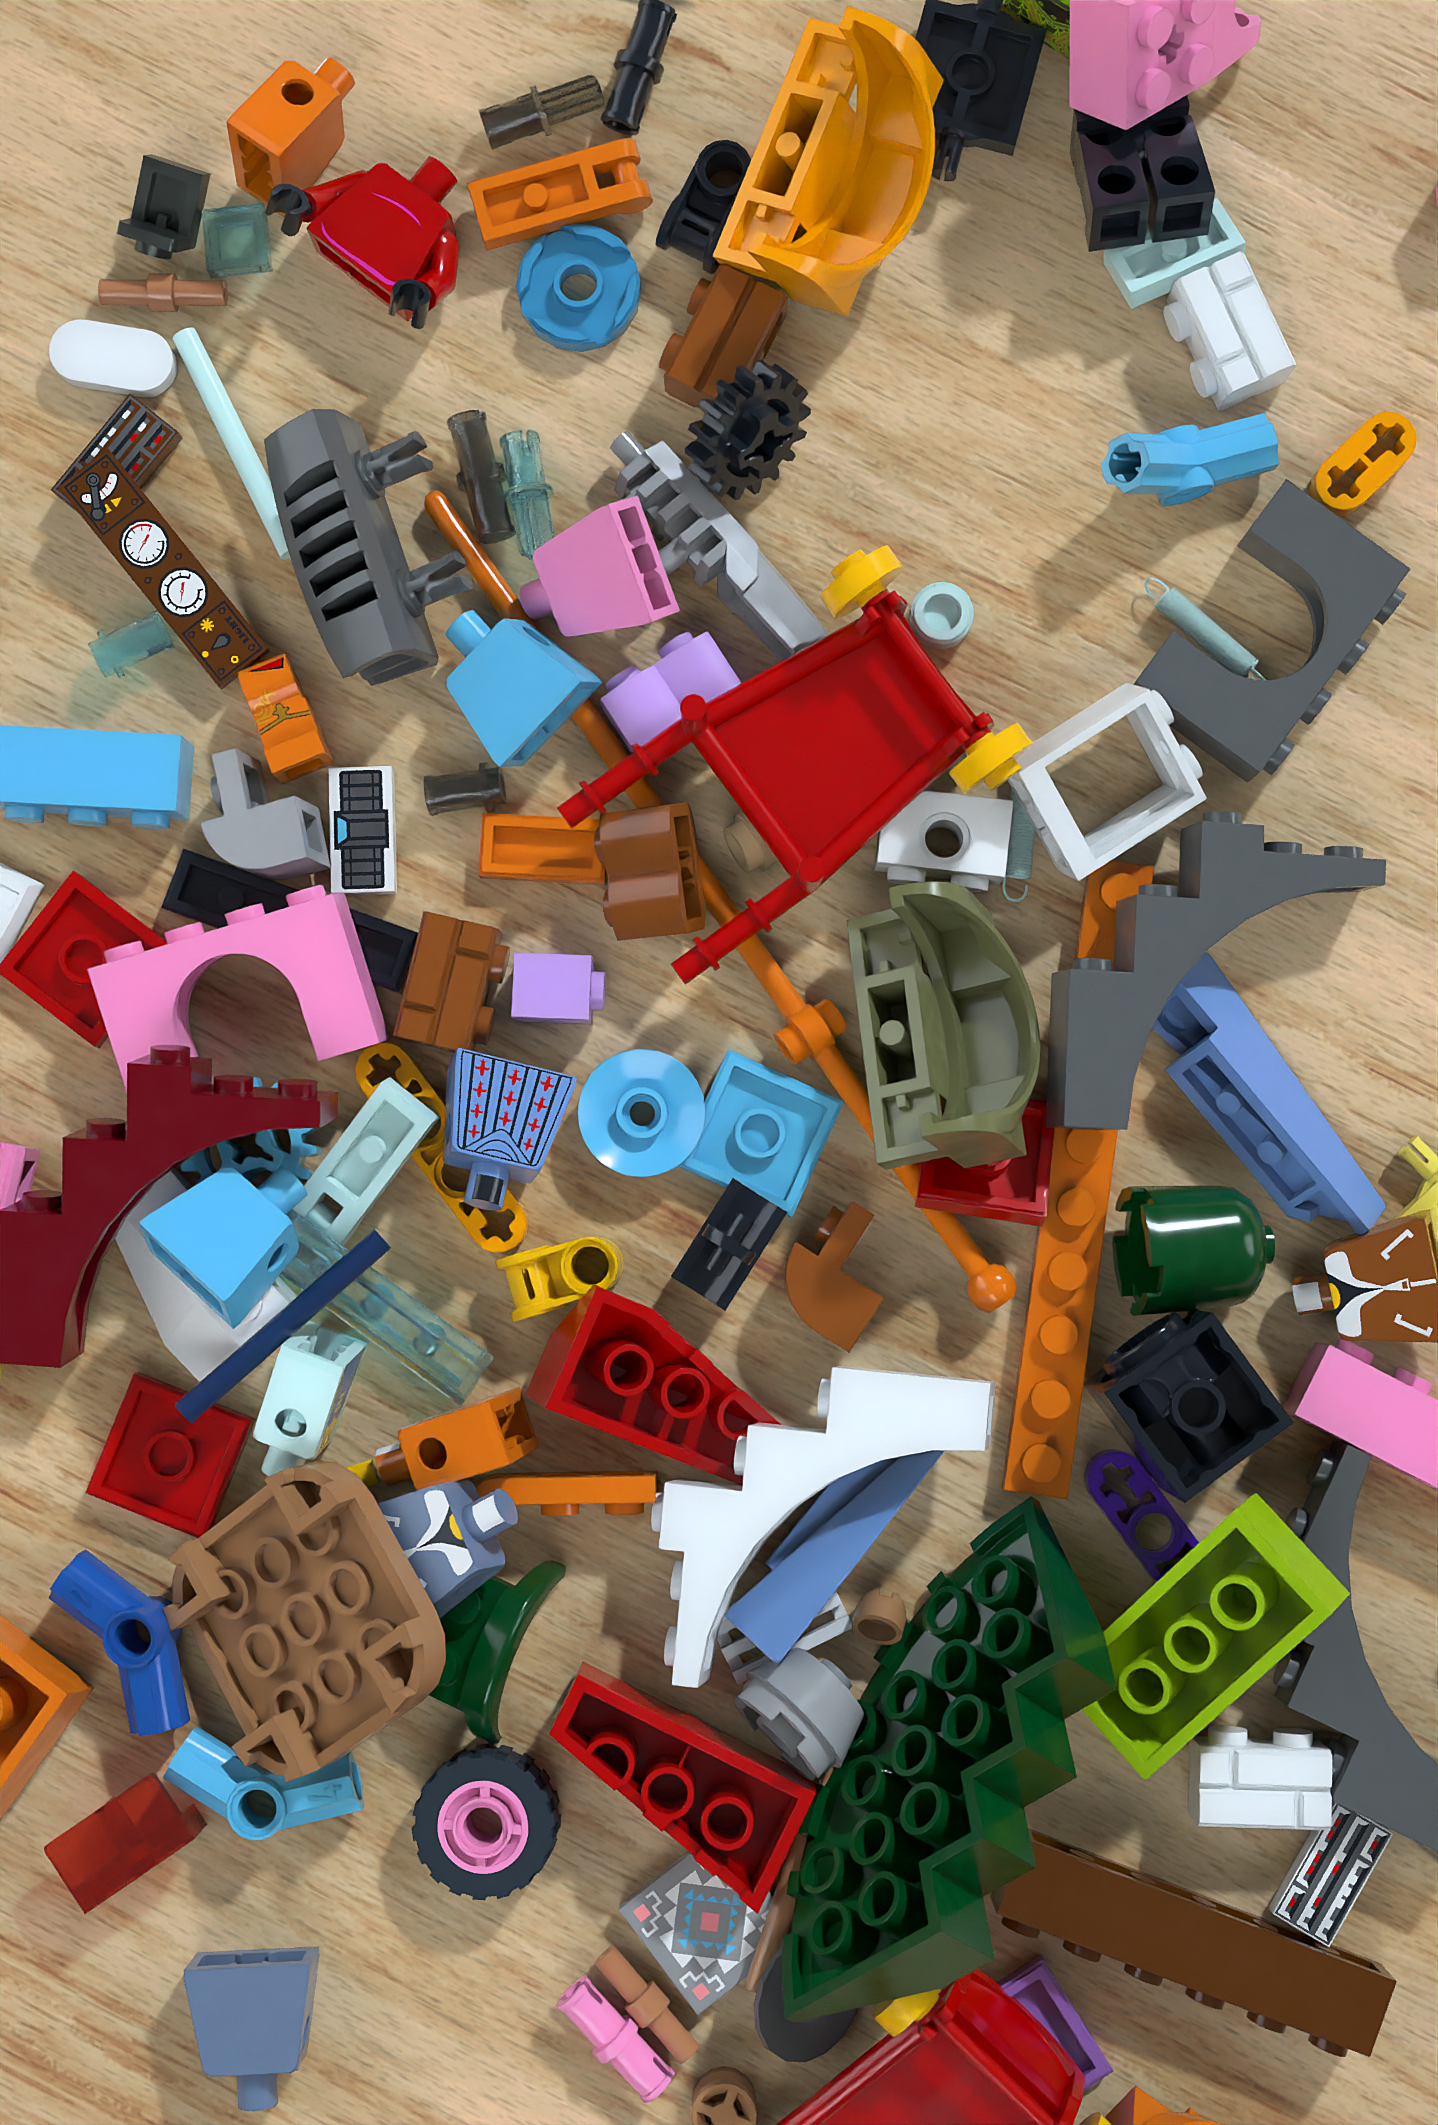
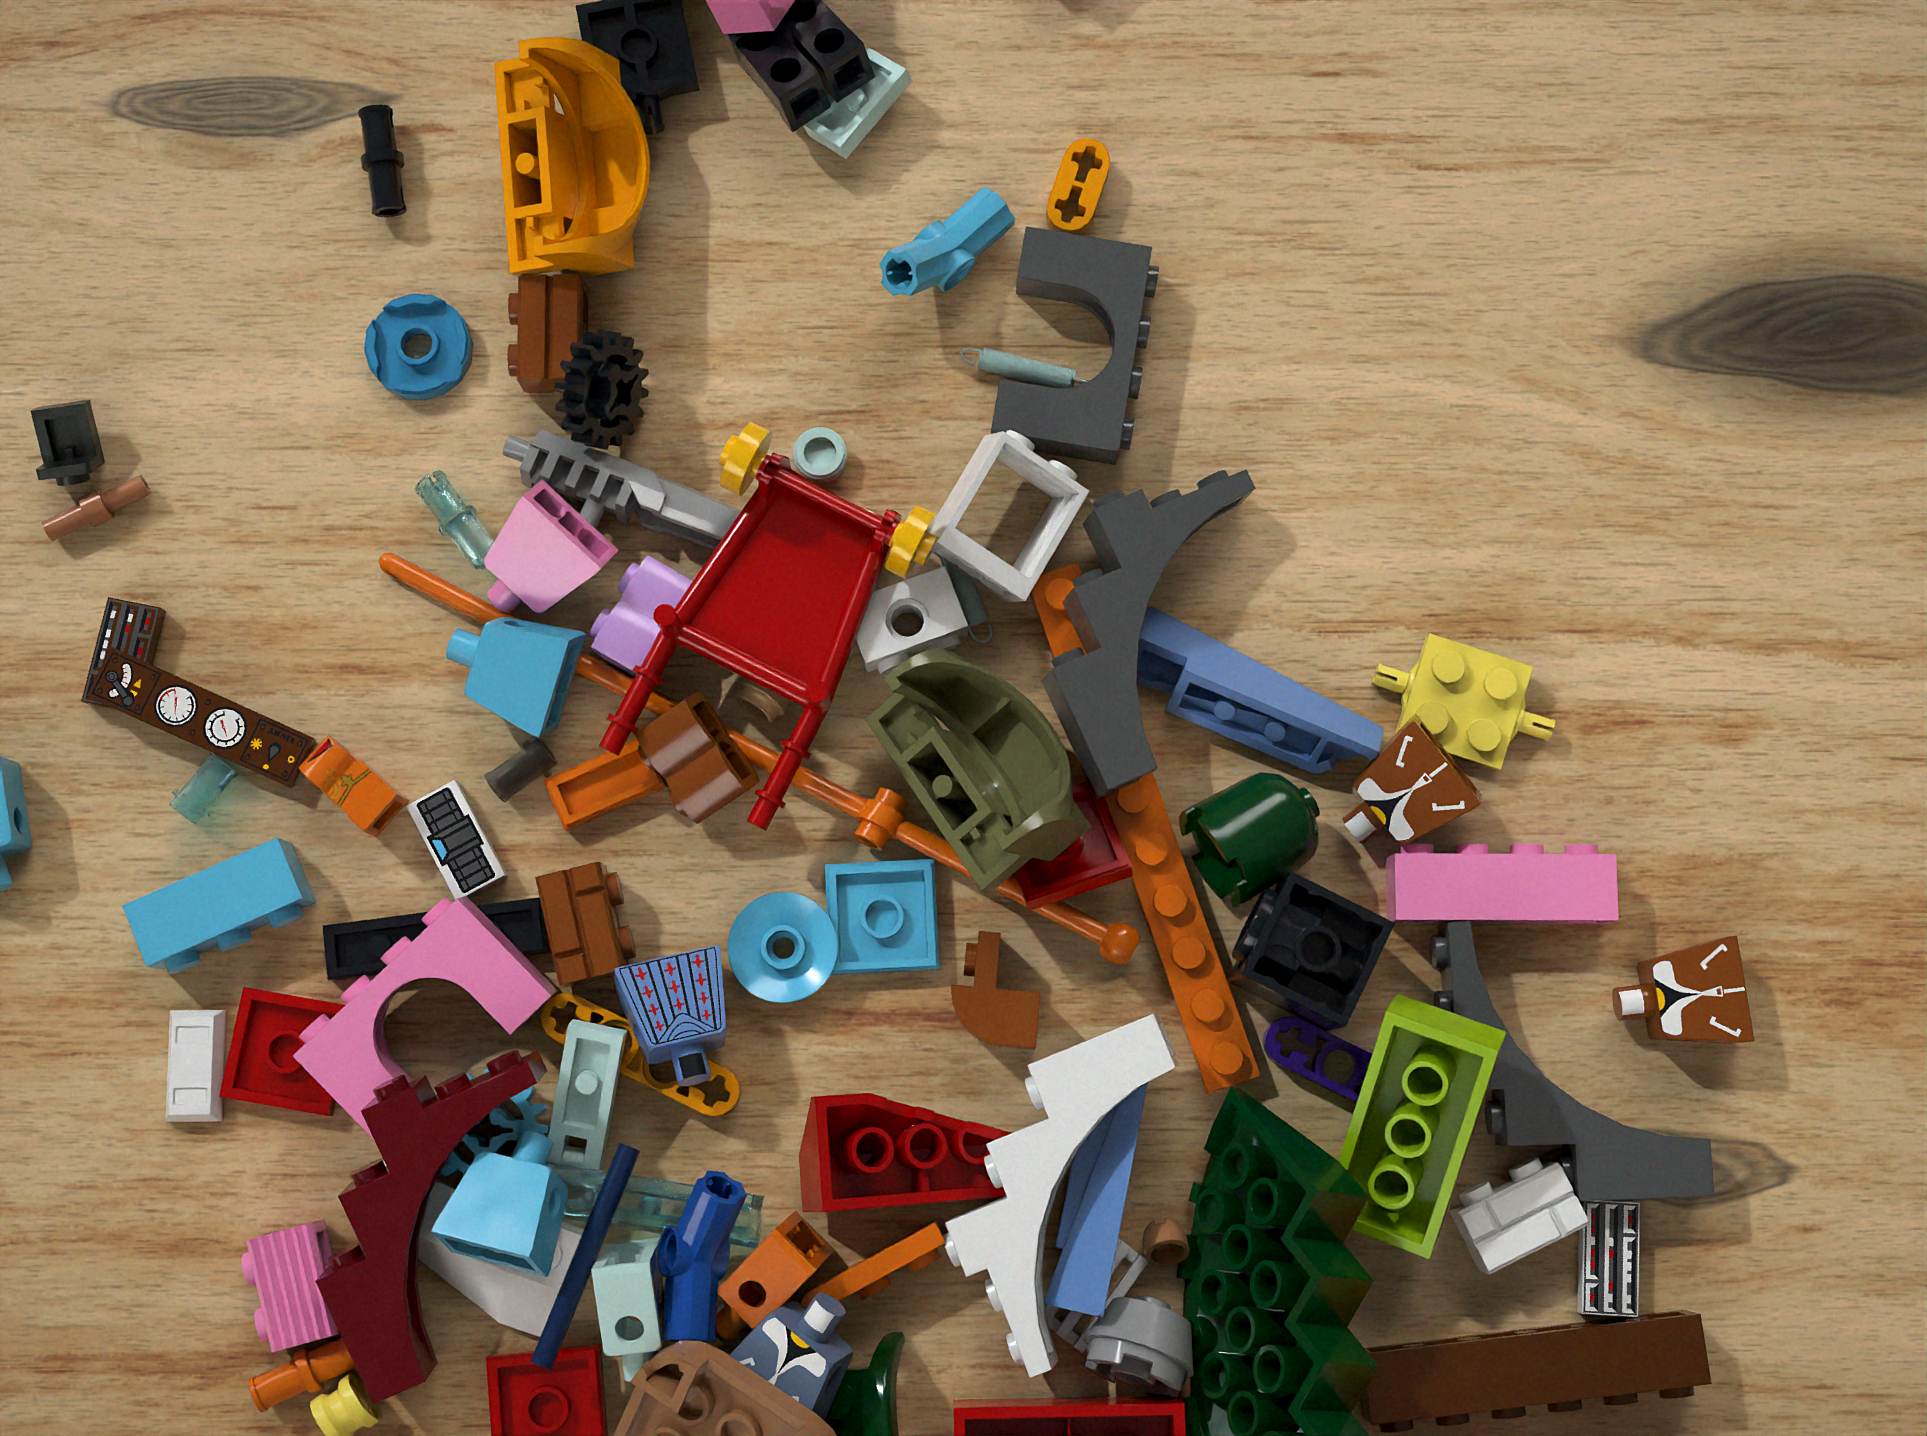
camera: 35 degrees left, 5 degrees down
white tile [49,319,177,398] -> none
light aqua bar [173,328,290,560] -> none
light grey brick [200,748,331,880] -> none
clear light blue tile [201,203,273,278] -> none
orange torso [226,58,355,218] -> none
dark grey piece [264,409,473,686] -> none
red torso [265,156,460,329] -> none
clear smoke pin [446,410,516,544] -> none
orange plate [467,138,653,251] -> none
clear smoke axle [478,75,604,150] -> none
yellow piece [495,1236,624,1322] -> none
lavender brick [511,952,606,1025] -> none
black piece [656,140,751,274] -> none
black hips [671,1178,787,1311] -> none
white brick [1163,251,1296,411] -> none
none -> blue piece [657,1171,747,1342]

